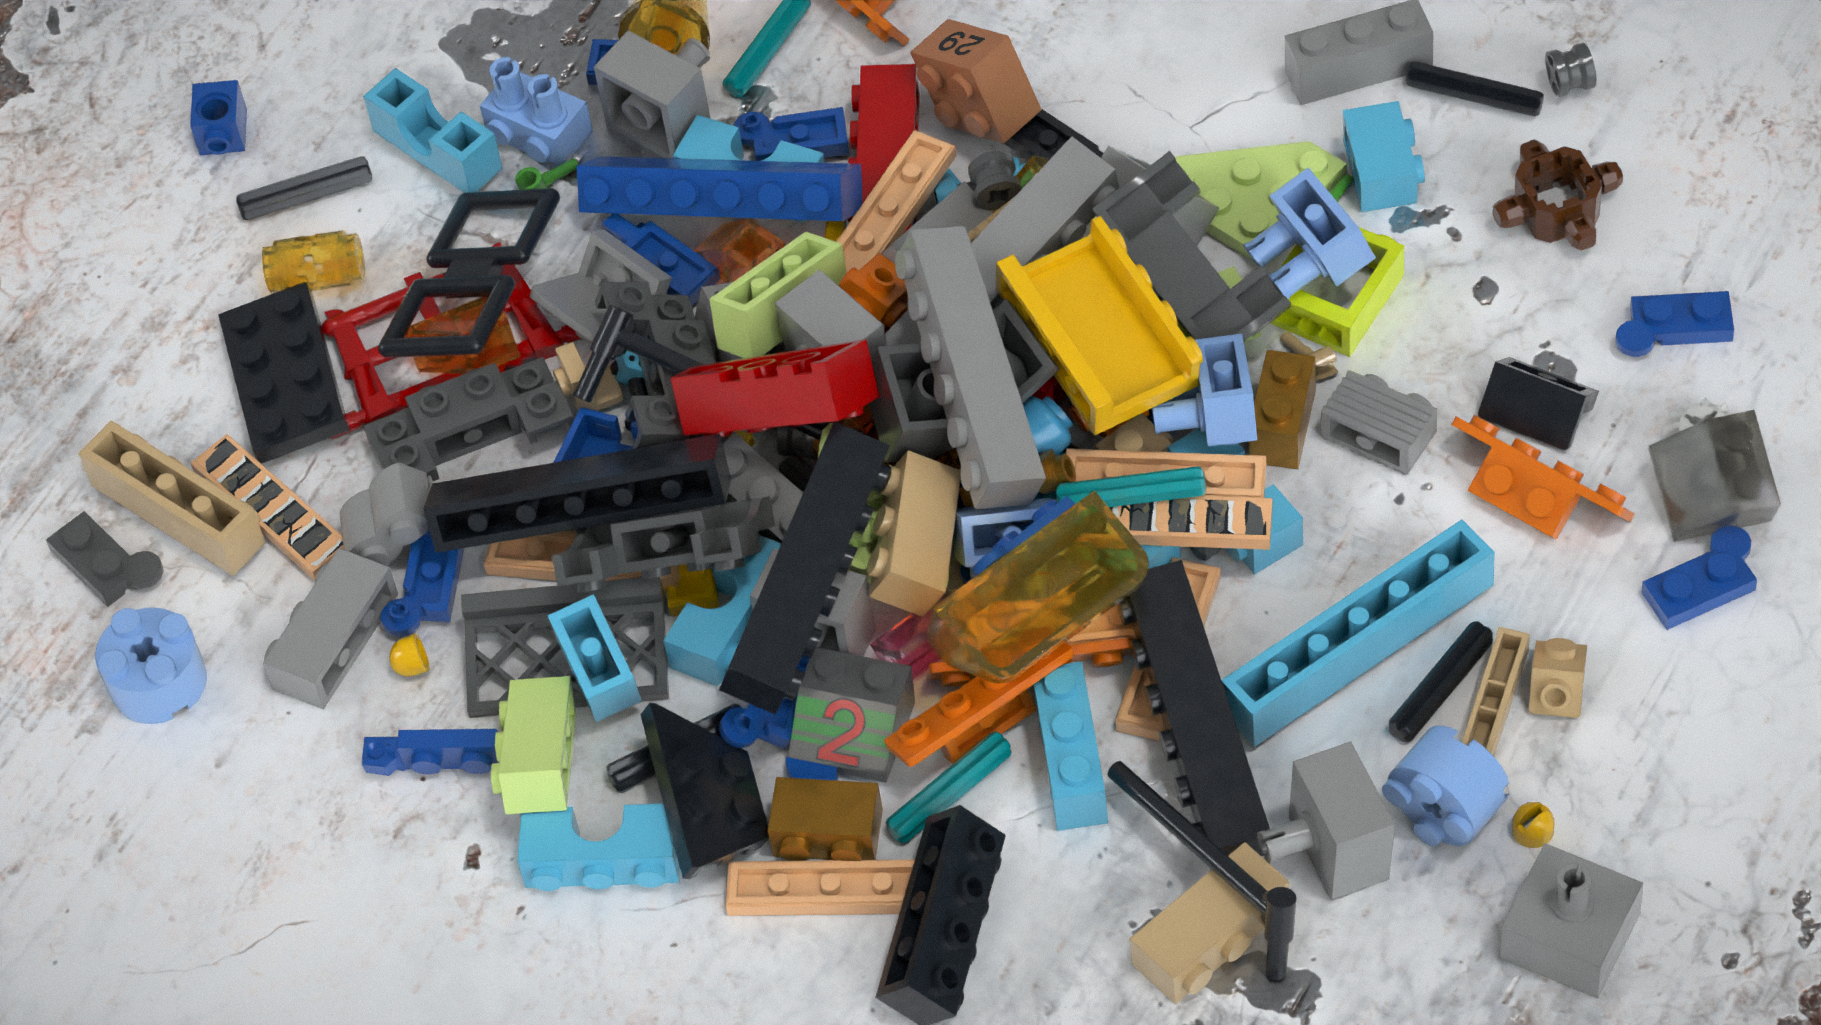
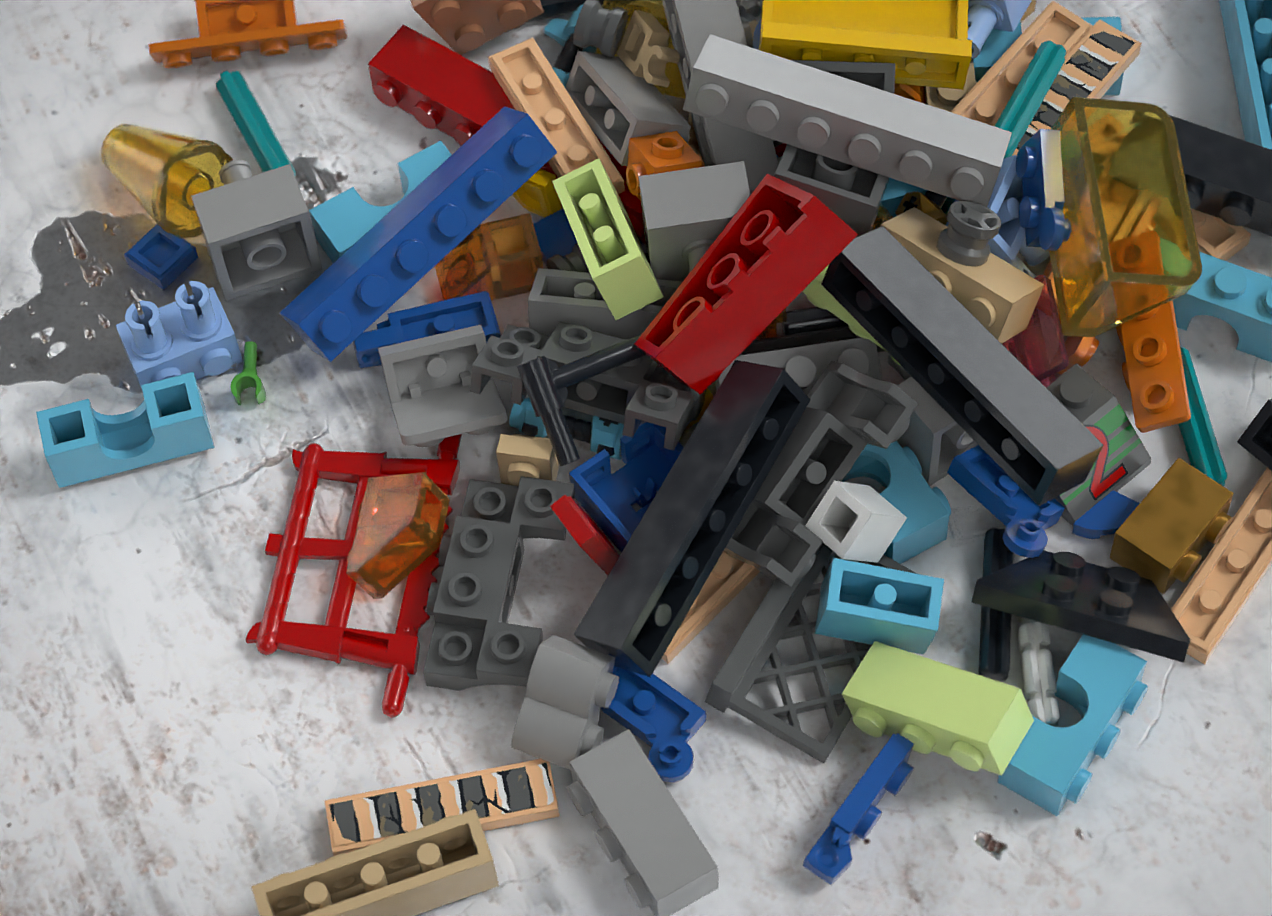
camera: 60 degrees left, 5 degrees up
black plate [218,281,350,464] -> none
black axle [236,156,372,221] -> none
clear yellow piece [262,230,365,293] -> none
black bar [378,188,560,358] -> none
yellow hinge [389,633,430,677] -> none
blue hinge [734,107,850,161] -> none
none -> red tile [550,495,620,576]
none -> white brick [805,481,907,563]
none -> dark grey wheel [937,201,1001,267]
none -> white axle [1017,622,1060,727]

